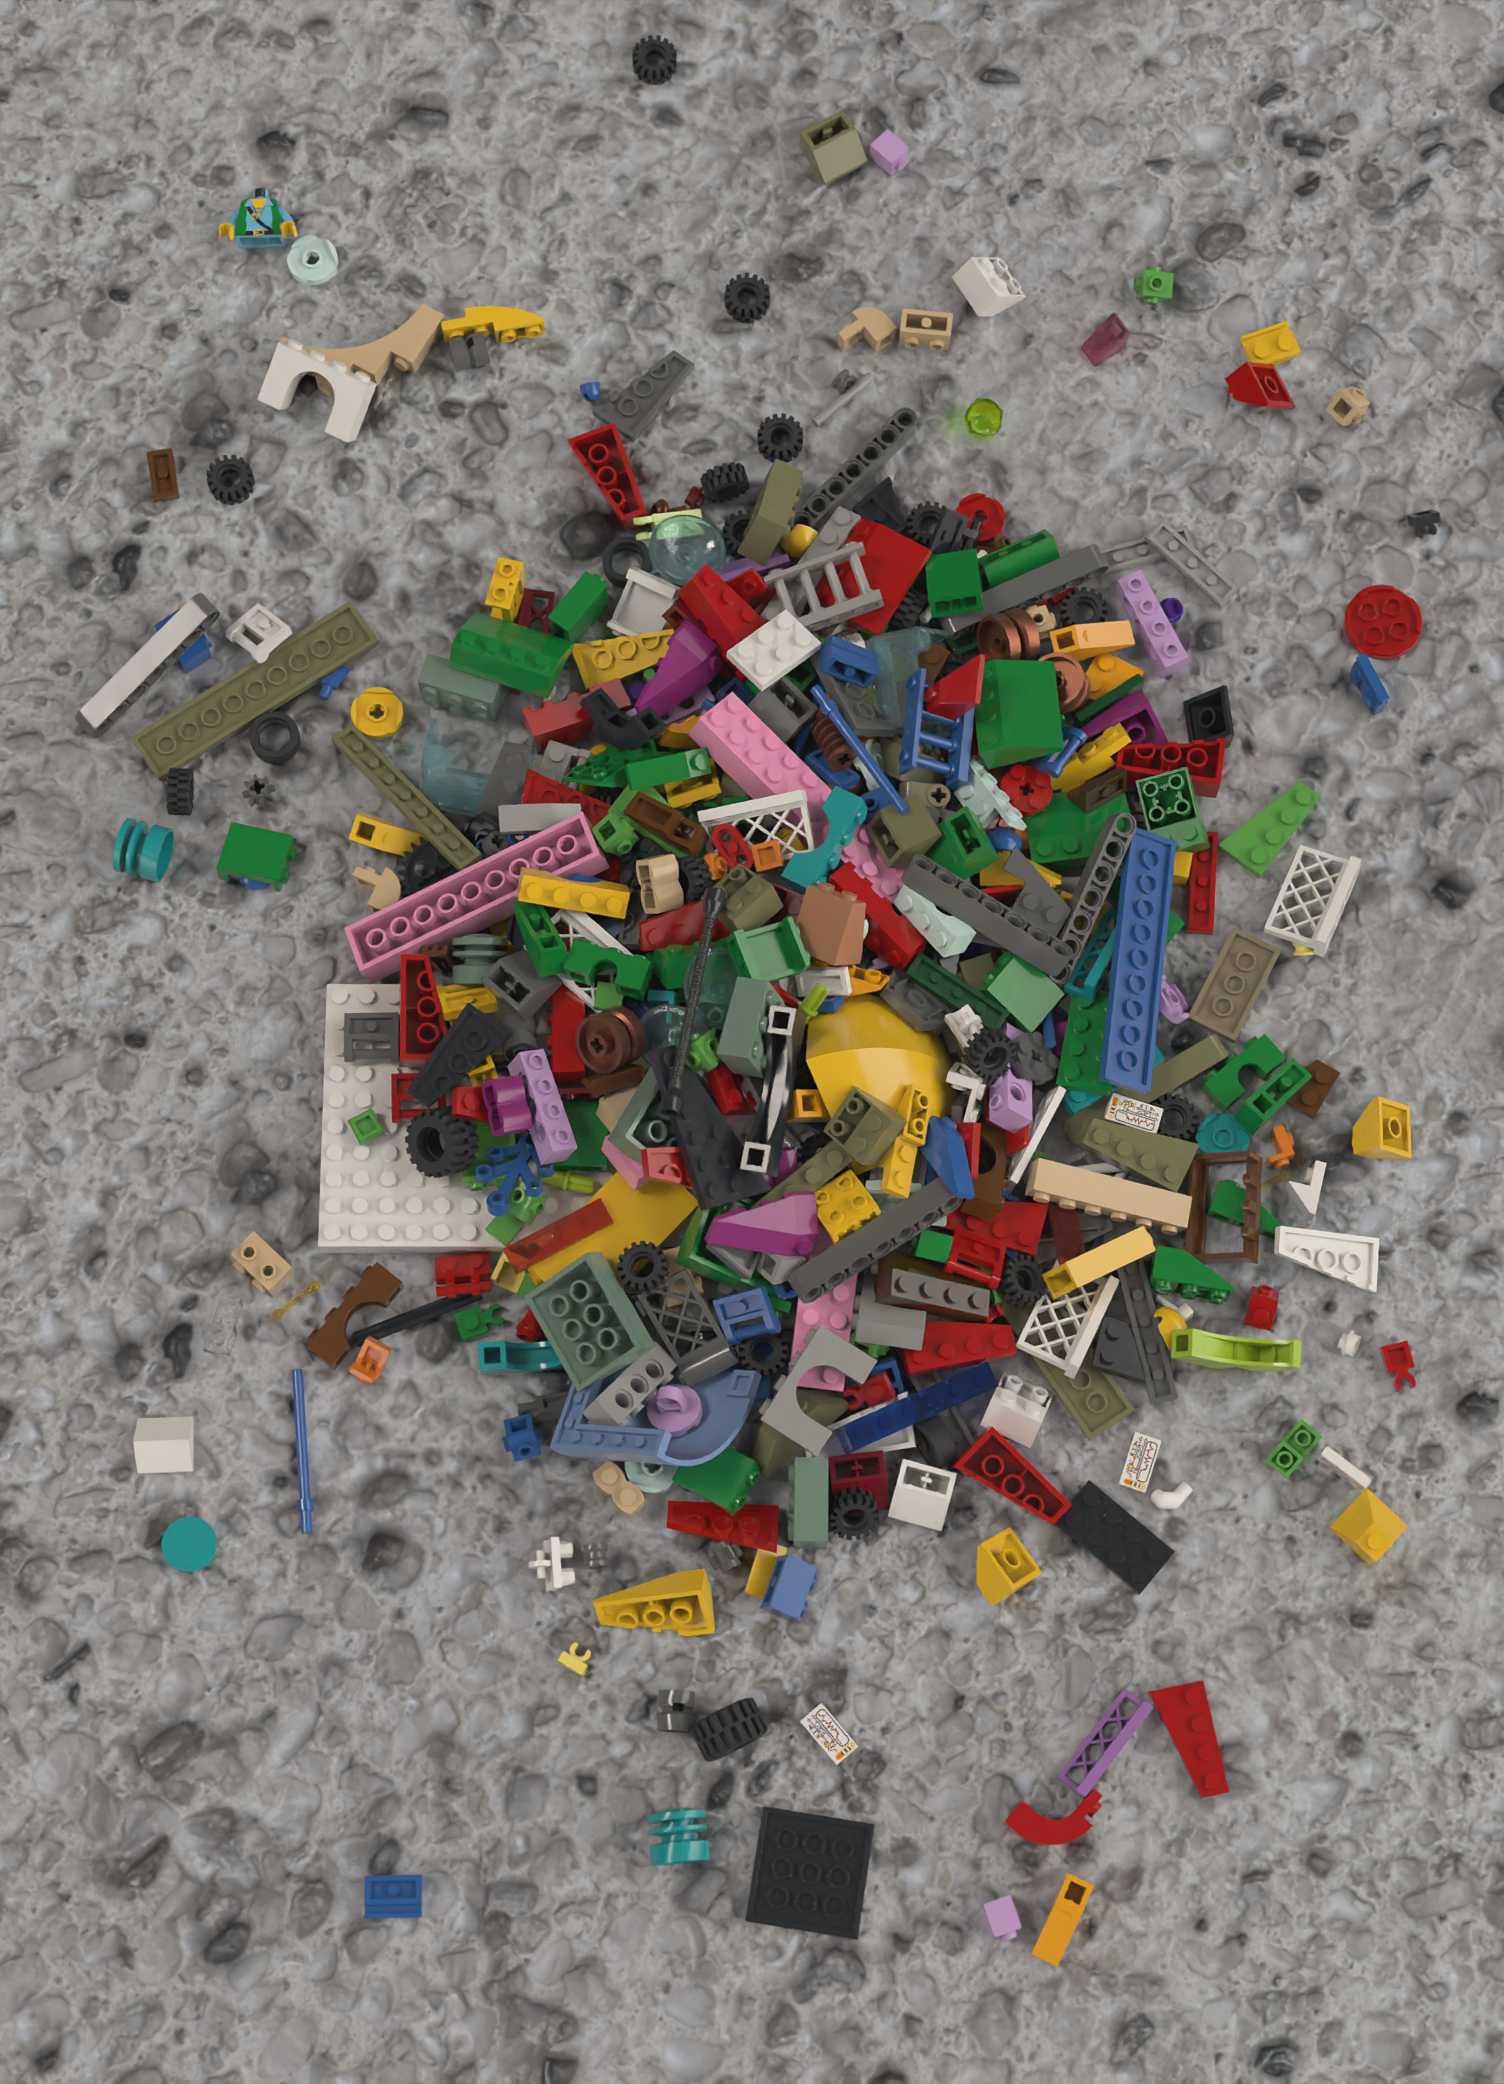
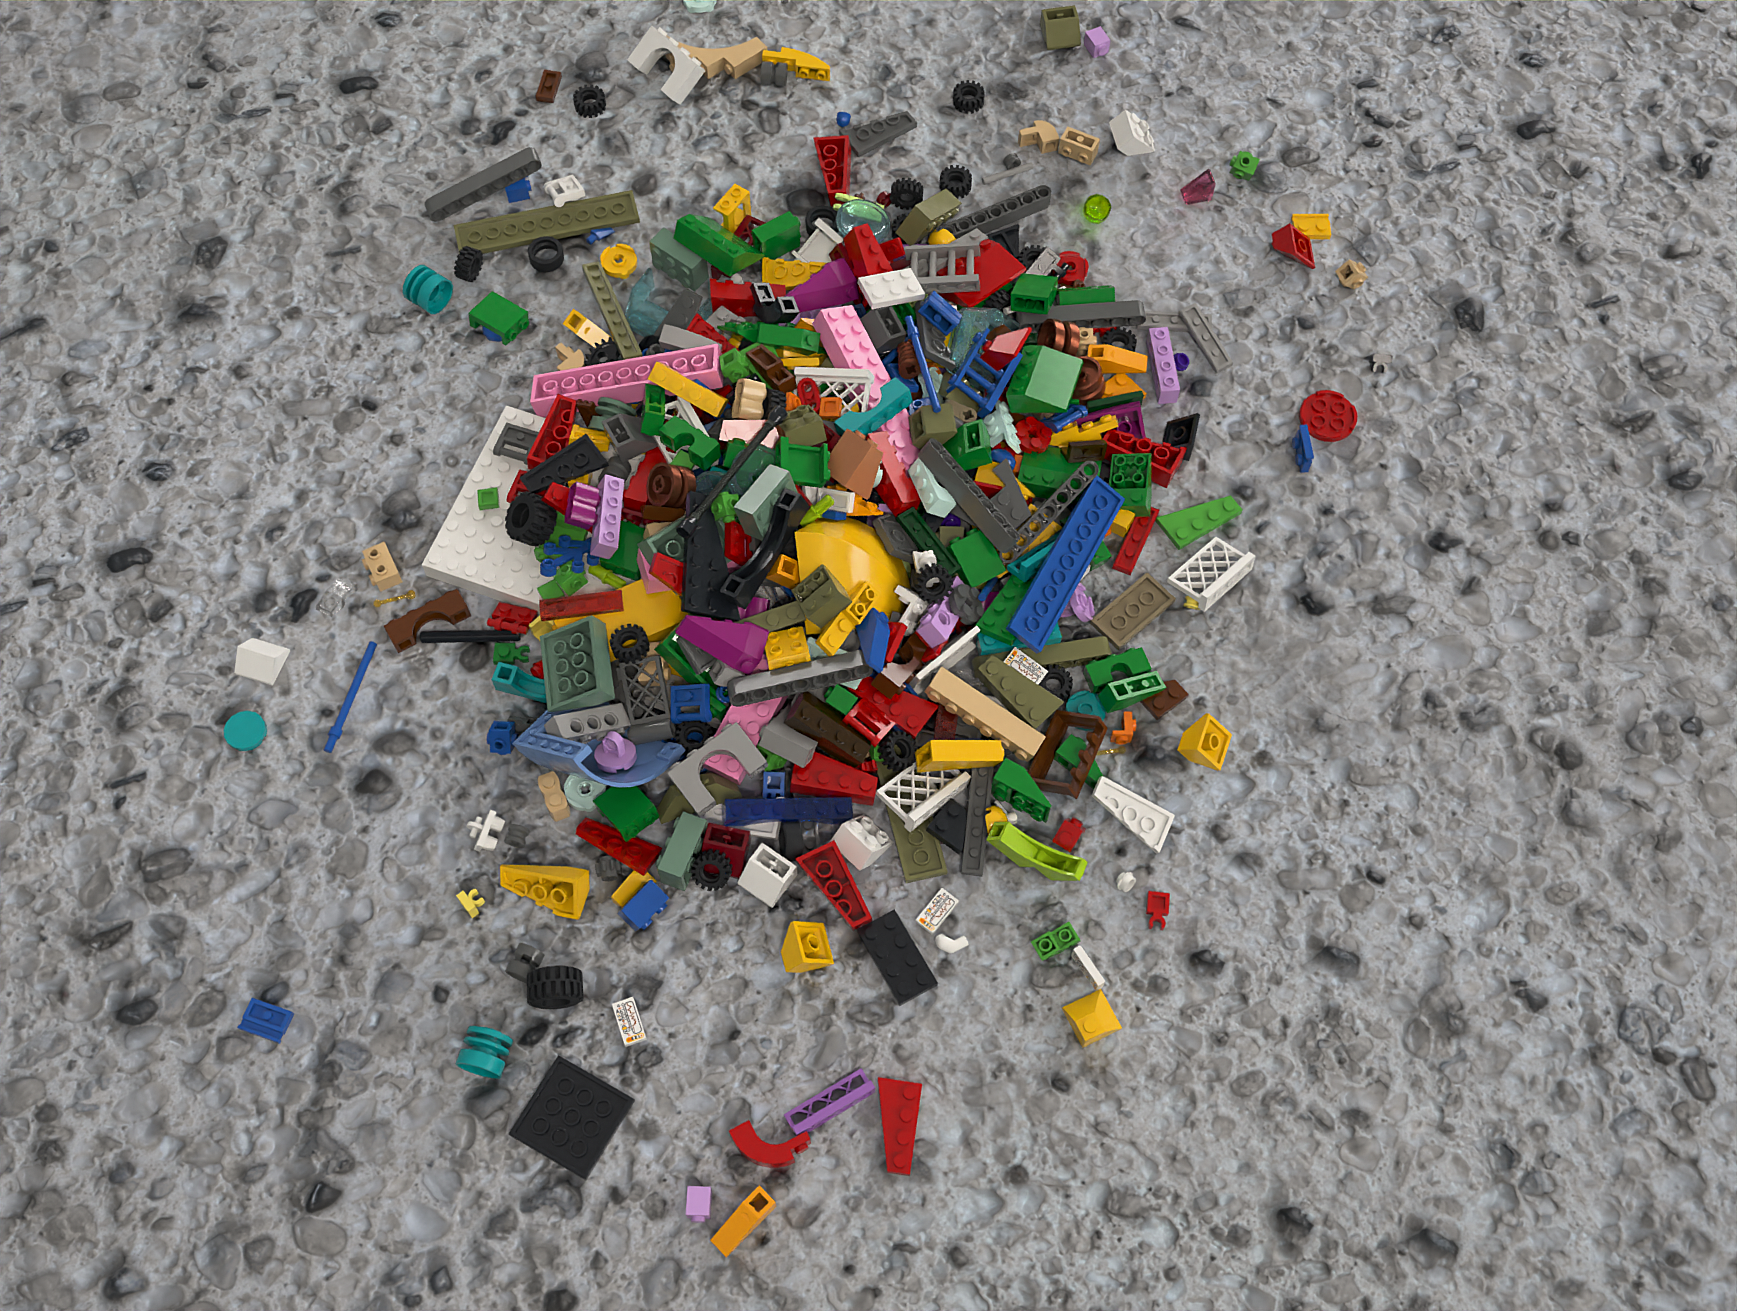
camera: 20 degrees right, 10 degrees down
dark grey gear [242,774,276,809] -> none
orange bracket [348,1336,393,1384] -> none
red plate [843,1371,896,1410] -> none
white slope [1285,1161,1326,1220] -> none

